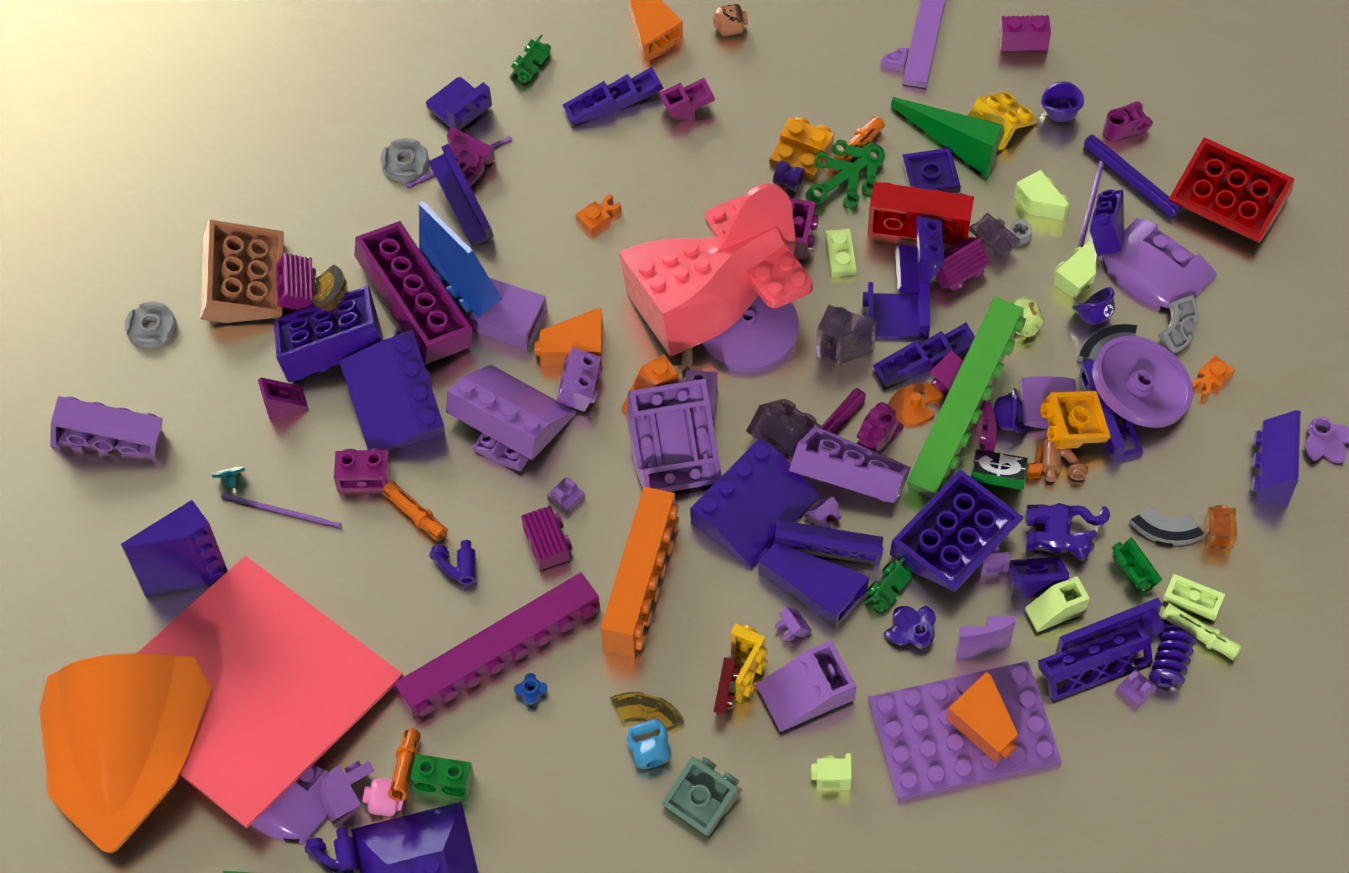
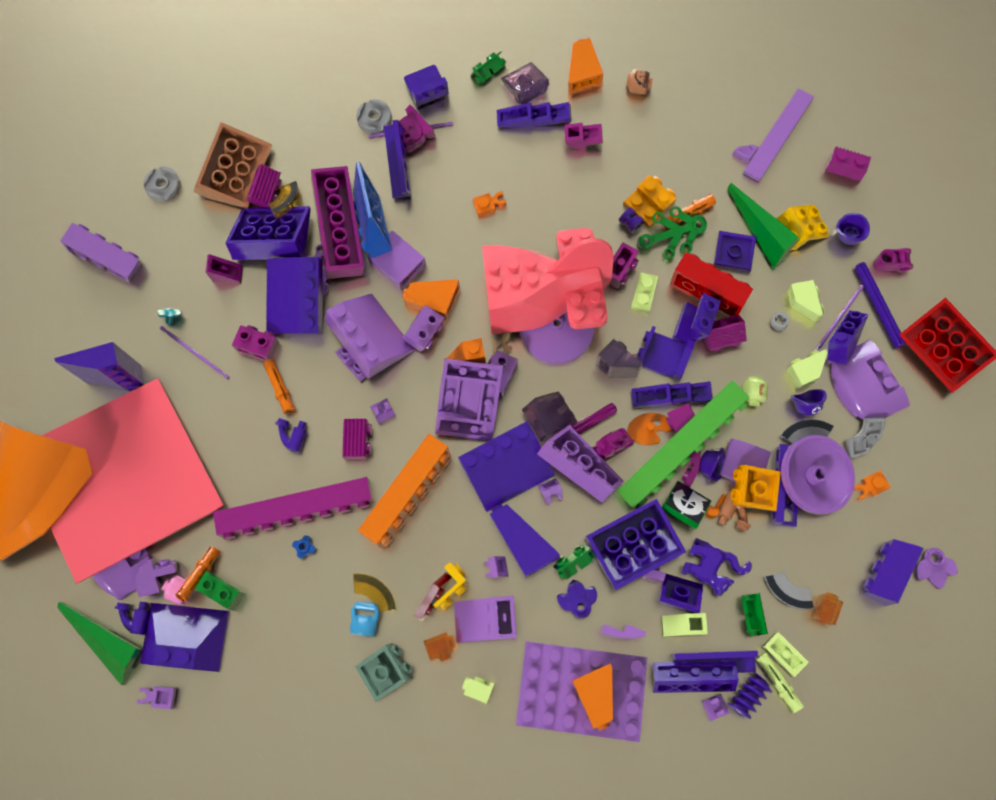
camera: 25 degrees right, 15 degrees up
dark purple fence [774,520,884,565] -> none
clear purple hips [969,212,1020,259] -> none
none -> clear orange brick [423,632,456,662]
none -> clear purple slope [501,62,549,104]

